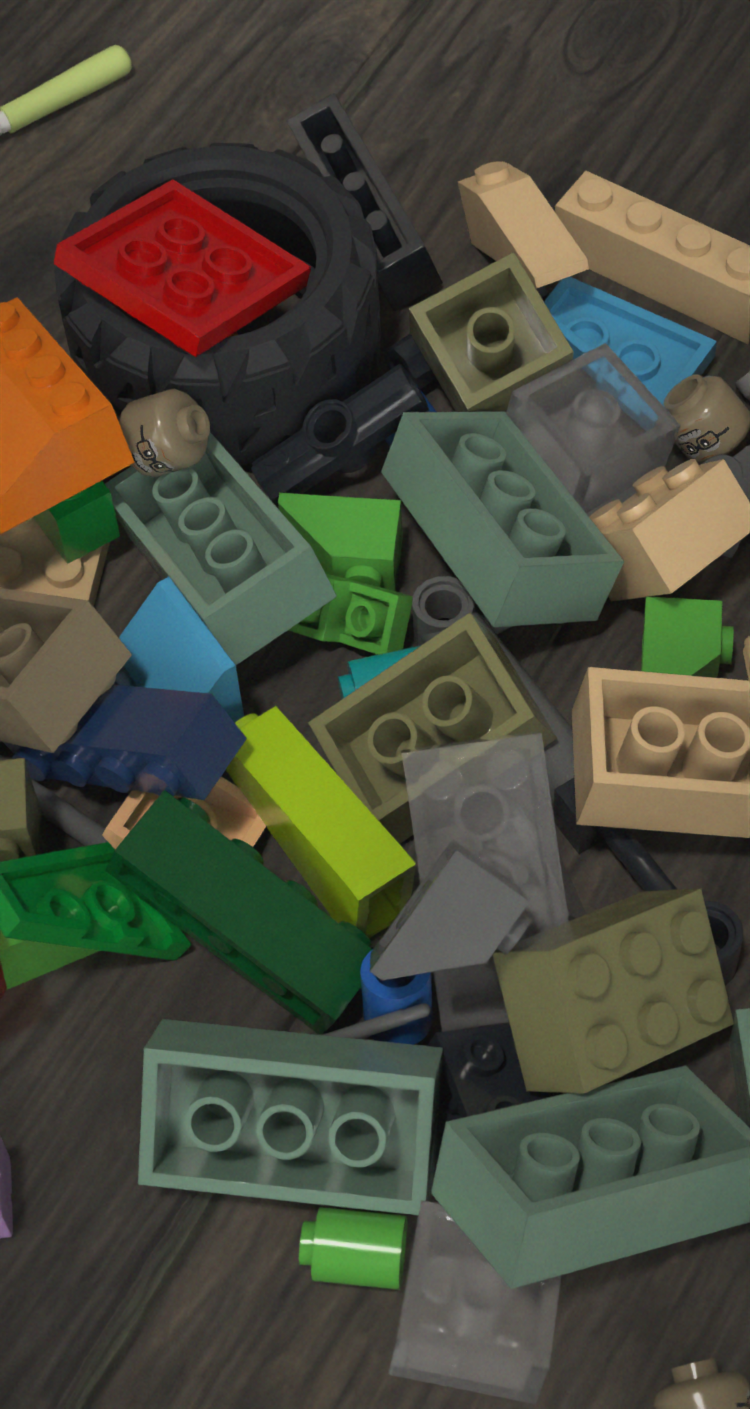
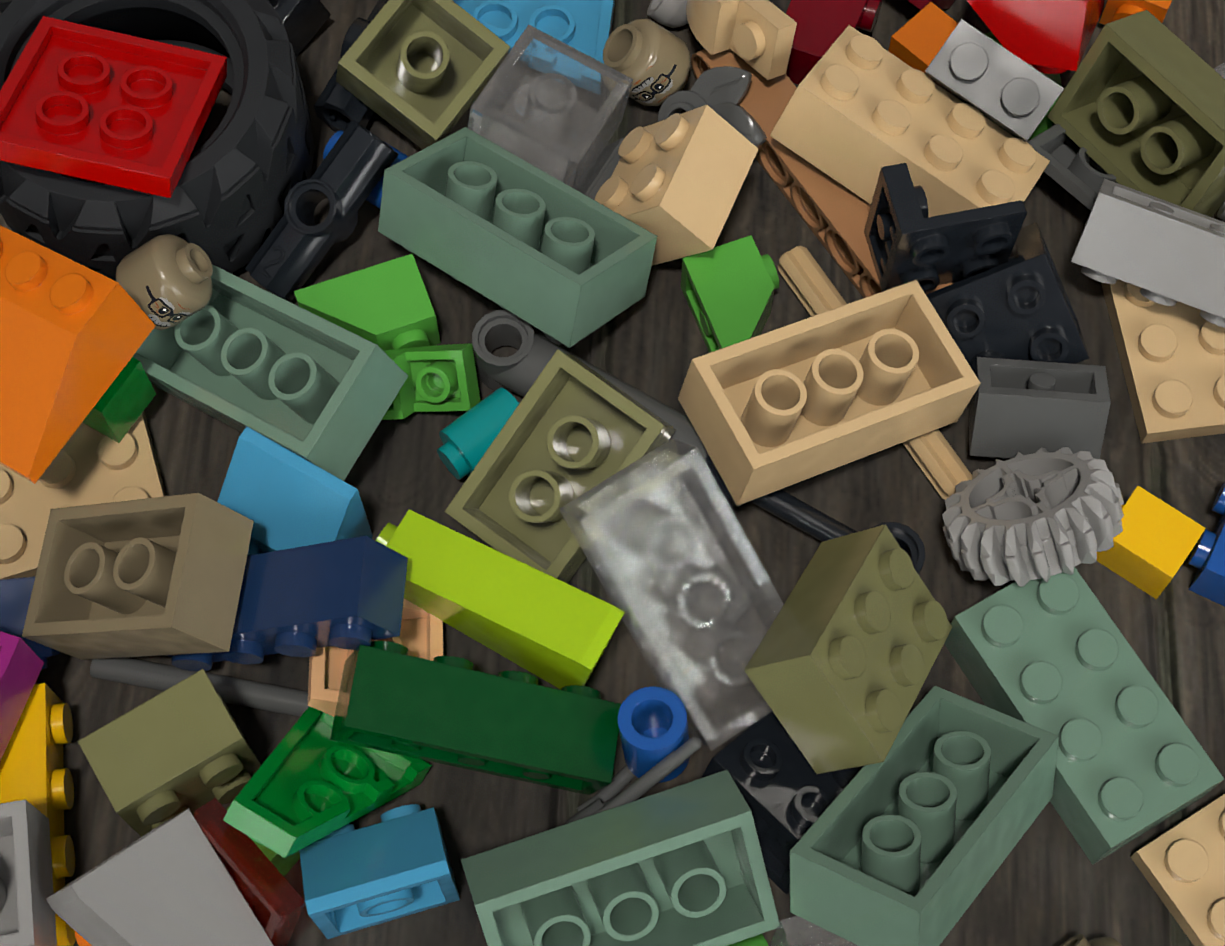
camera: 30 degrees left, 10 degrees up
dark grey slope [370,839,531,980] -> none
none -> dark azure slope [299,804,460,939]

